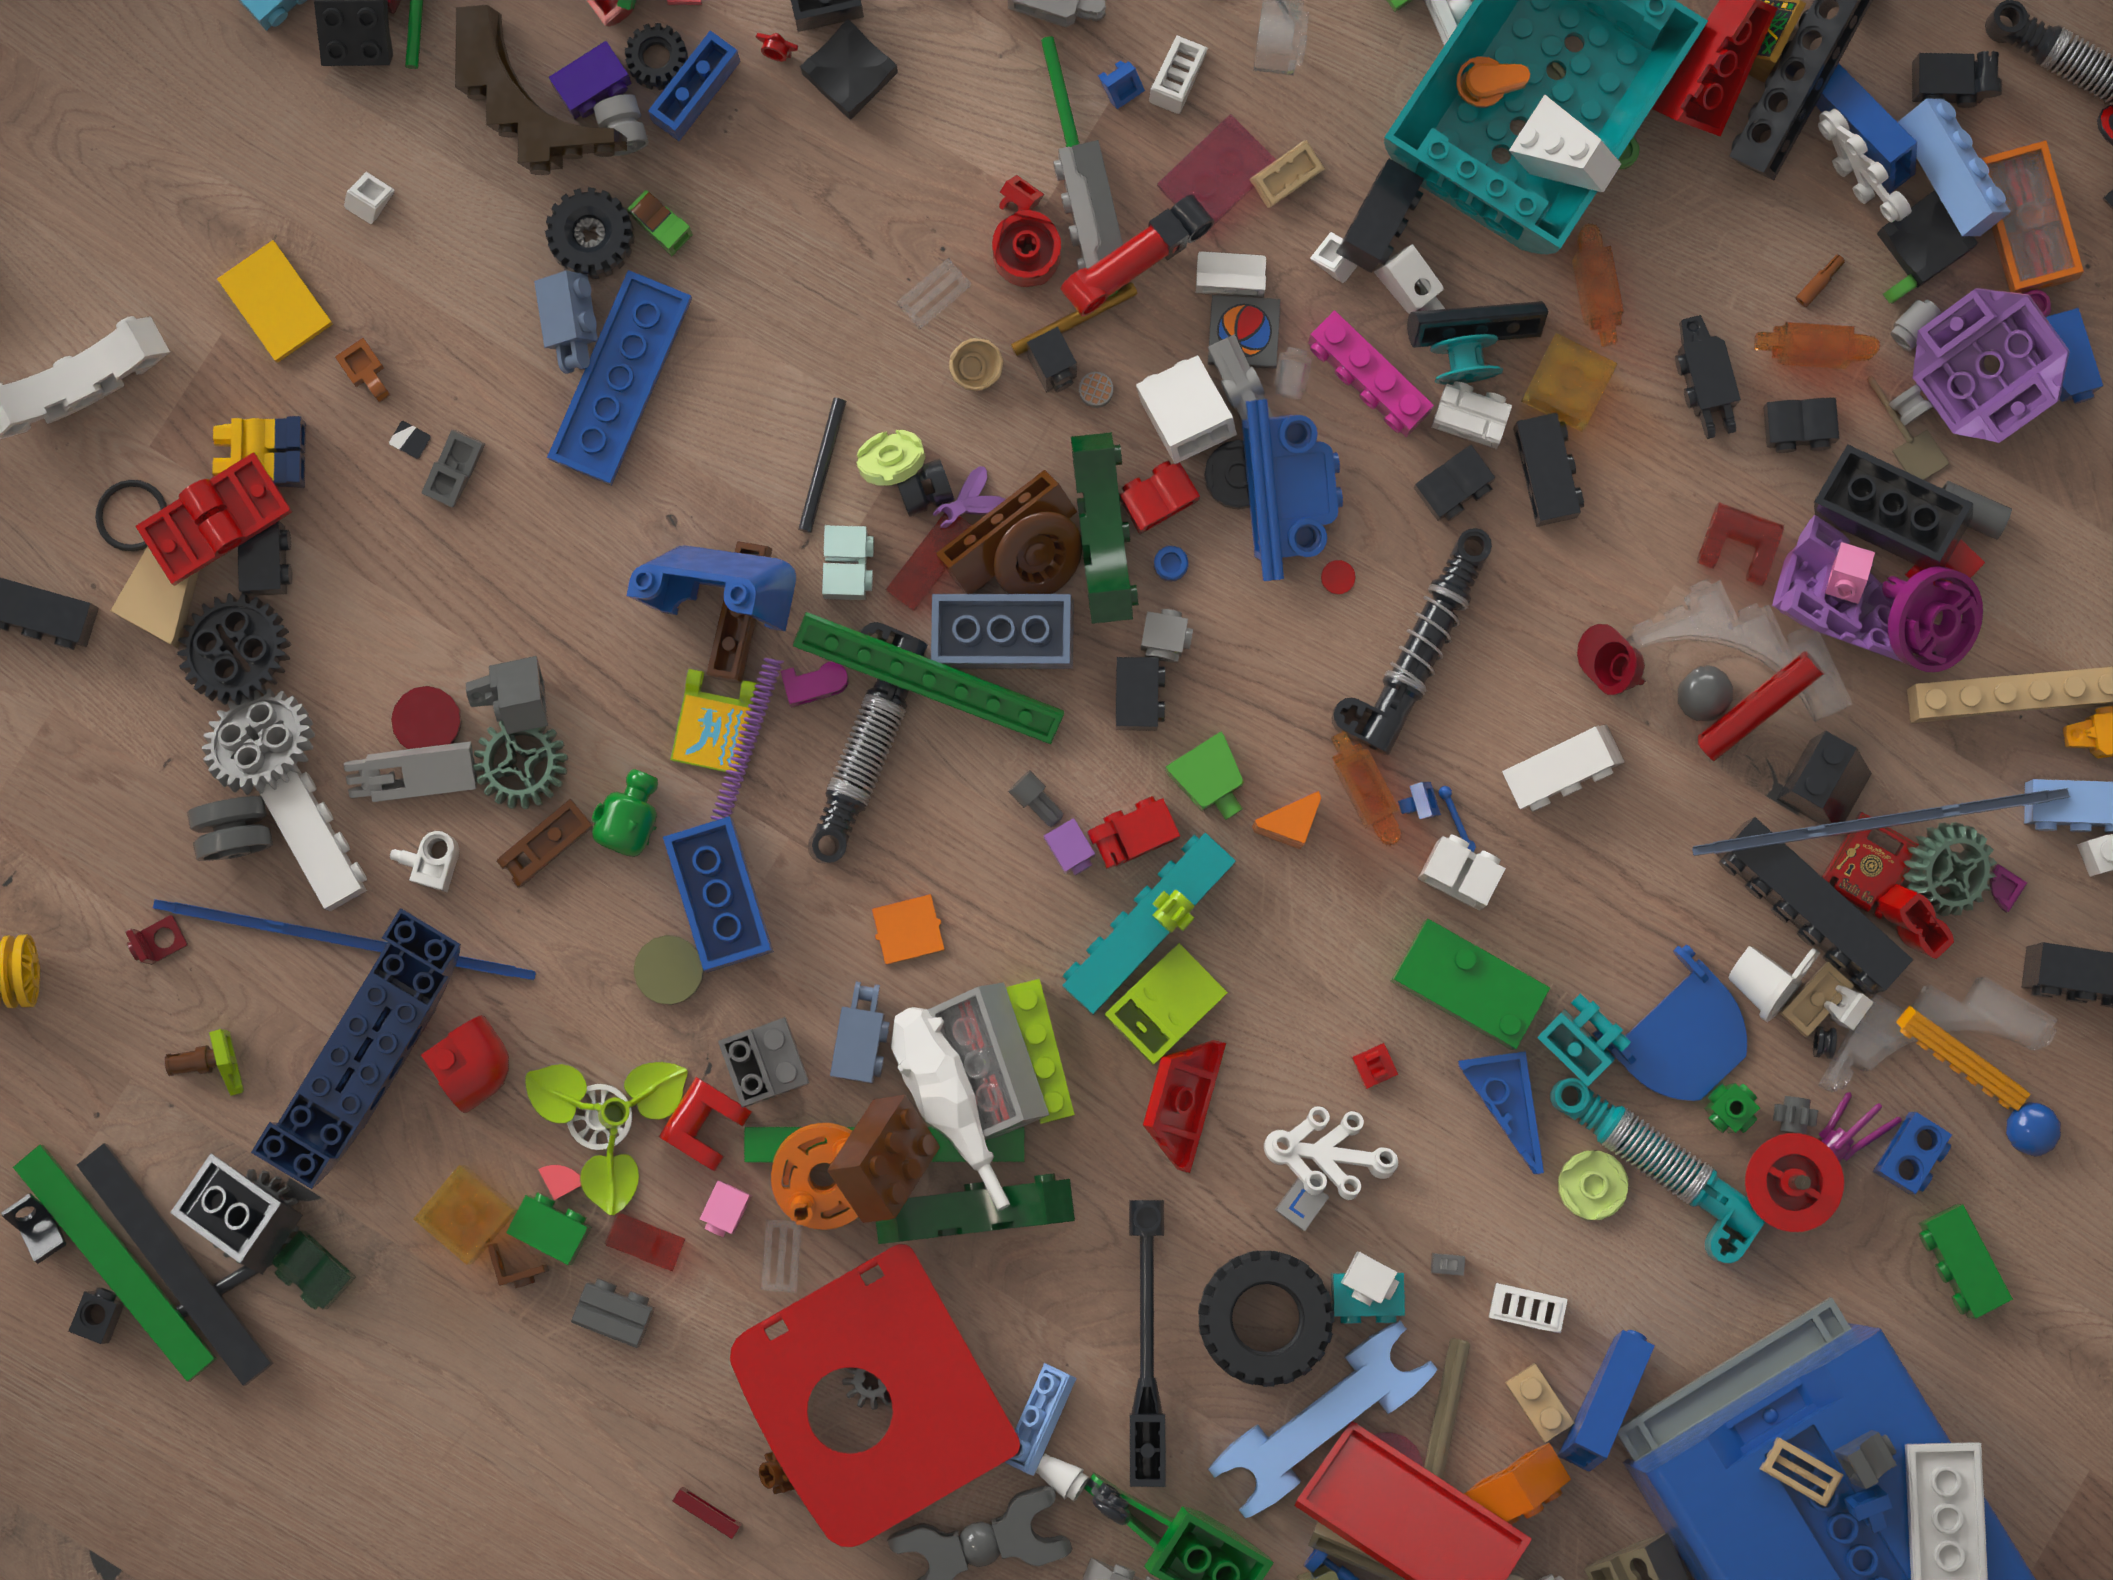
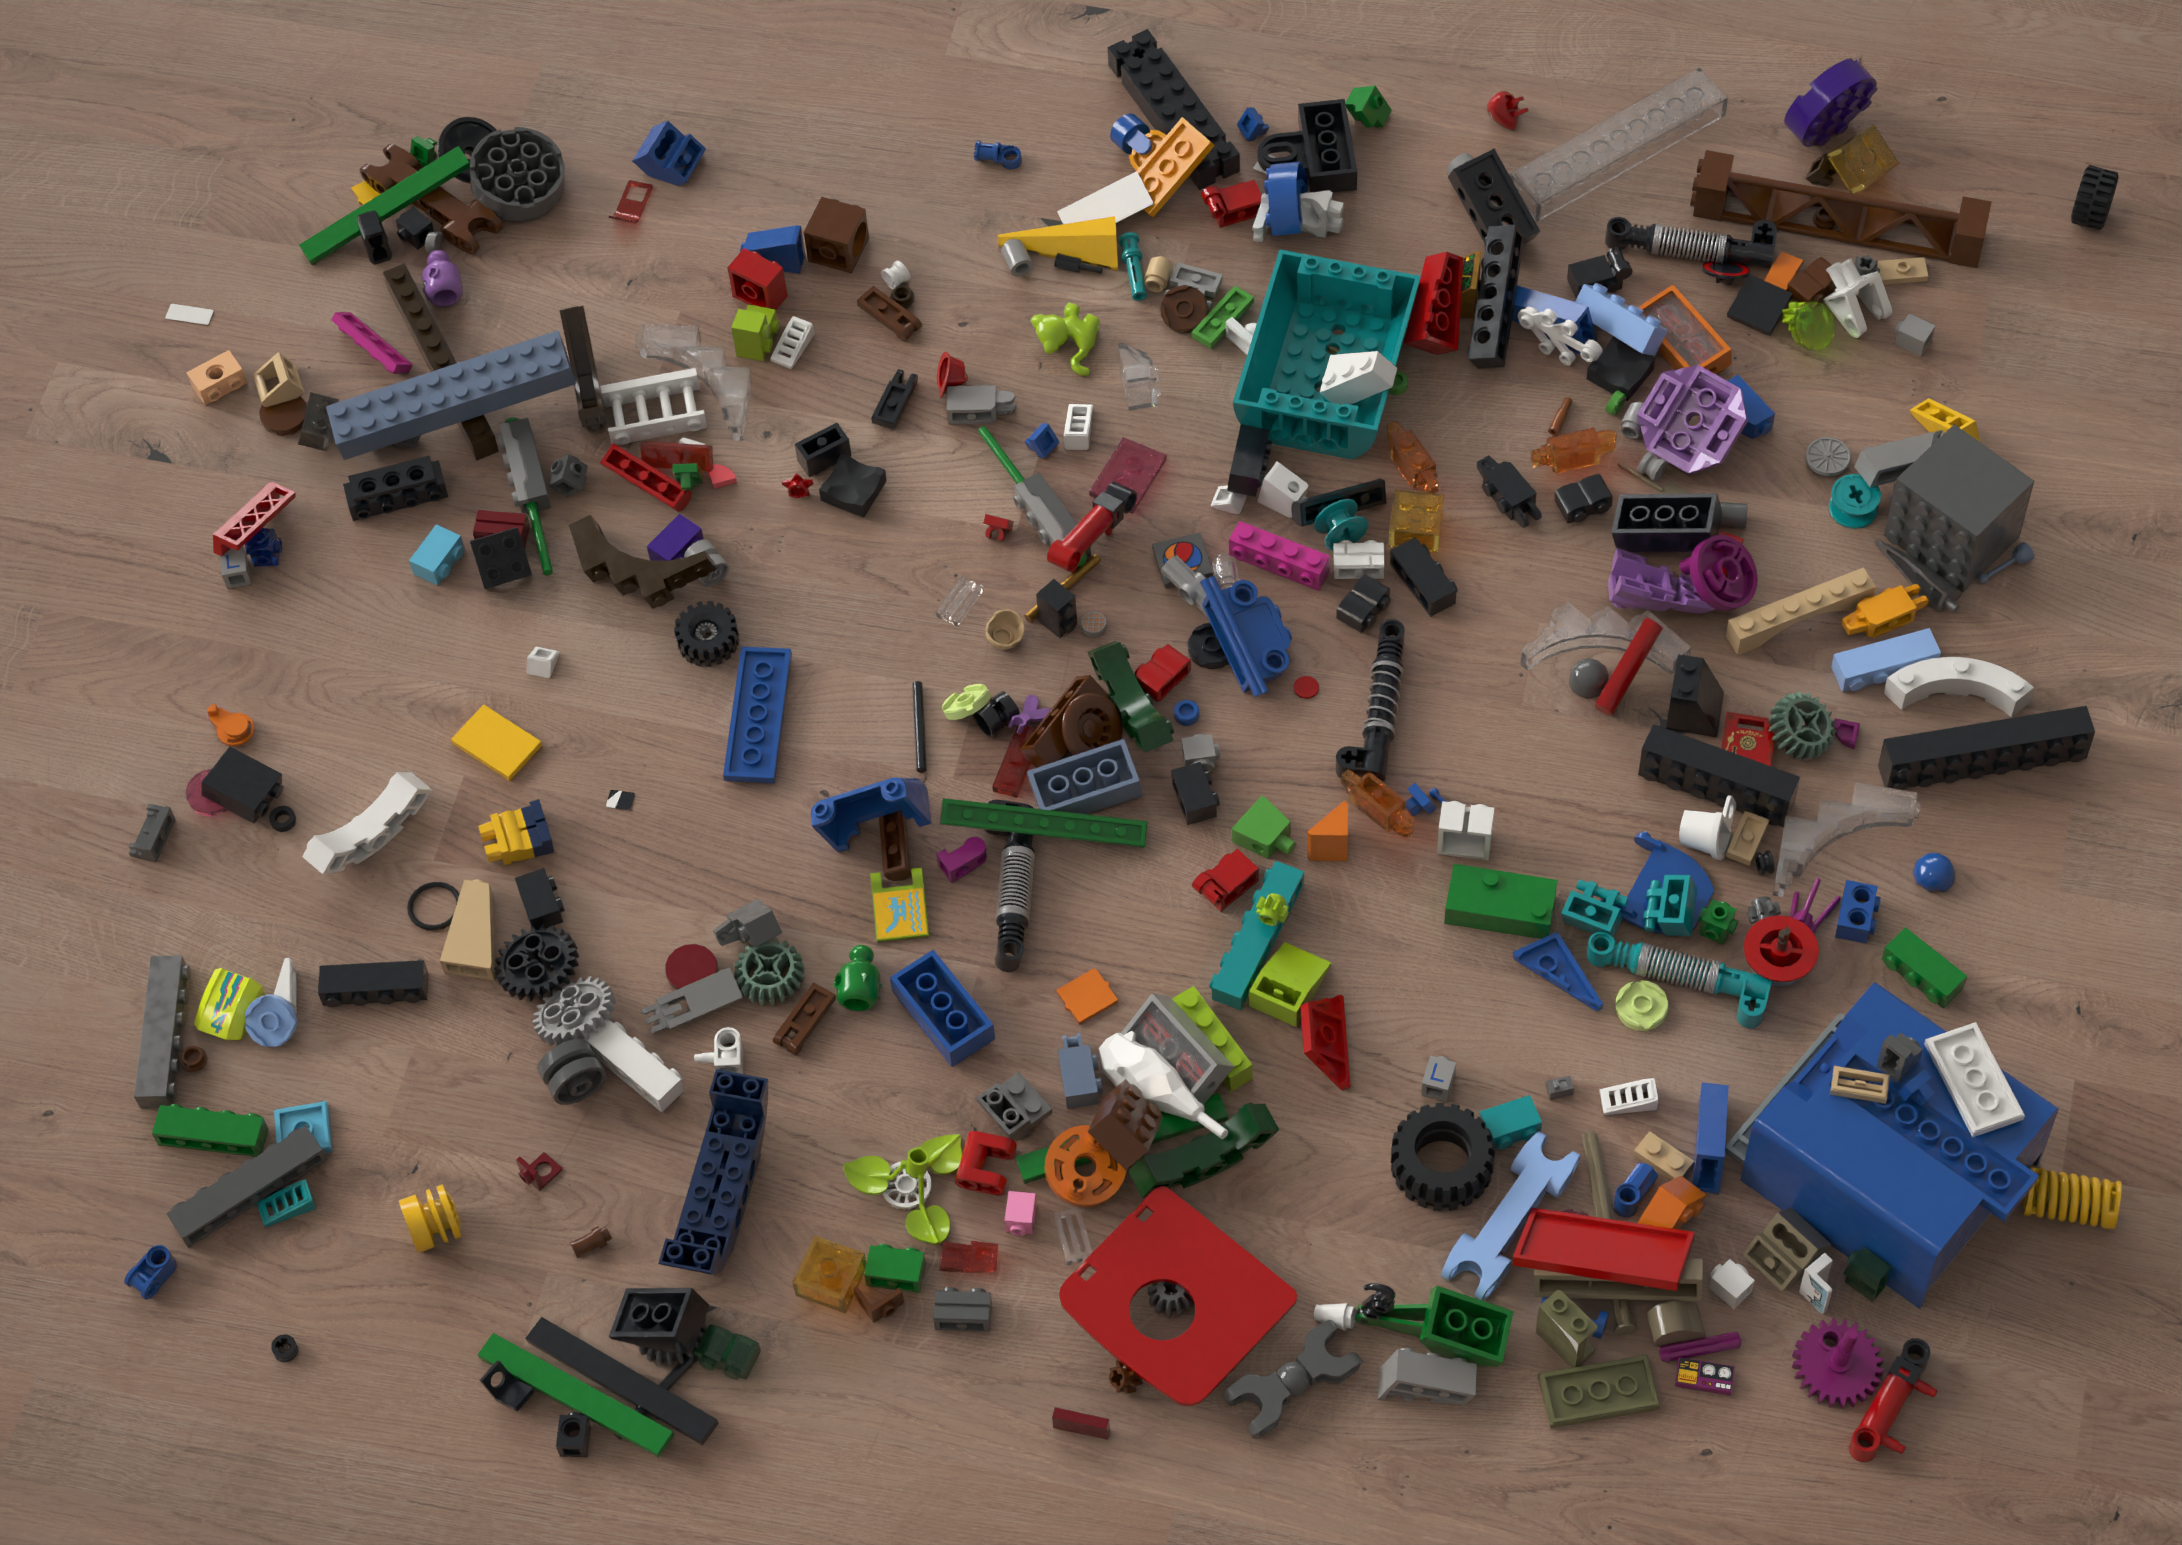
camera: 15 degrees left, 25 degrees down
red plate [135,452,293,586] -> none
blue piece [152,899,536,980] -> none
lime tile [209,1029,244,1096] -> none
dark orange plate [335,338,390,403] -> none
red brick [421,1015,509,1113] -> none
dark grey slope [422,430,485,507] -> none
sand blue brick [534,270,598,374] -> none
coral tile [538,1165,581,1200] -> none
black tyre [625,23,688,90] -> none
leg [626,190,693,257] -> none
olive tile [634,935,704,1005] -> none
blue brick [648,30,741,141] -> none
medium lavender piece [710,658,784,820] -> none
light aqua piece [822,525,874,600] -> none
red brick [992,210,1061,287] -> none
light blue tile [1005,1363,1076,1476] -> none
dark grey piece [1008,770,1064,827] -> none
medium lavender brick [1044,818,1095,875] -> none
black bar [1129,1200,1166,1487] -> none
white brick [1136,355,1237,464] -> none
white panel [1195,252,1266,297] -> none
tan plate [1249,140,1325,208] -> none
white plant [1264,1107,1398,1200] -> none
white brick [1341,1251,1399,1306] -> none
red tile [1351,1043,1399,1089] -> none
orange piece [1456,56,1530,108] -> none
white wedge [1502,725,1624,812] -> none
dark red piece [1577,624,1646,695] -> none
sand blue piece [1692,788,2071,856] -> none
clear red connector [1697,502,1784,586] -> none
white tile [1824,985,1874,1030] -> none
bright pink brick [1825,542,1875,604] -> none
red brick [1878,884,1954,959] -> none
light orange piece [1896,1005,2031,1111] -> none
none -> blue piece [1613,1163,1658,1217]
none -> teal brick [1643,875,1698,936]

